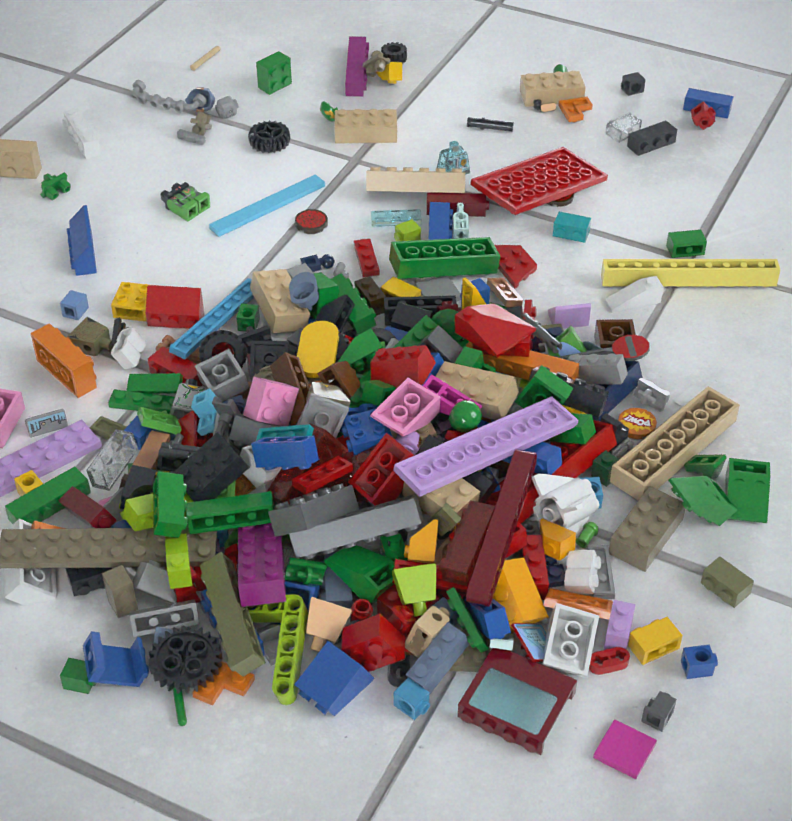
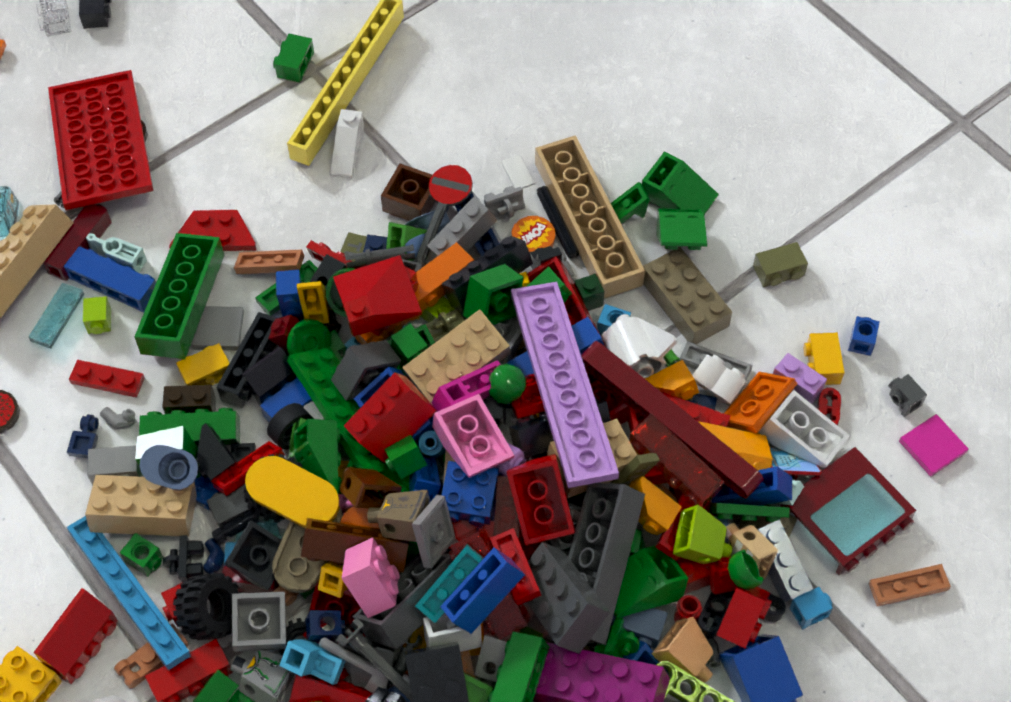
camera: 65 degrees left, 15 degrees up
lavender slope [548,303,591,328] -> none
teal brick [553,211,591,243] -> none
none -> green hair [728,550,764,590]
none -> nougat plate [868,564,951,606]

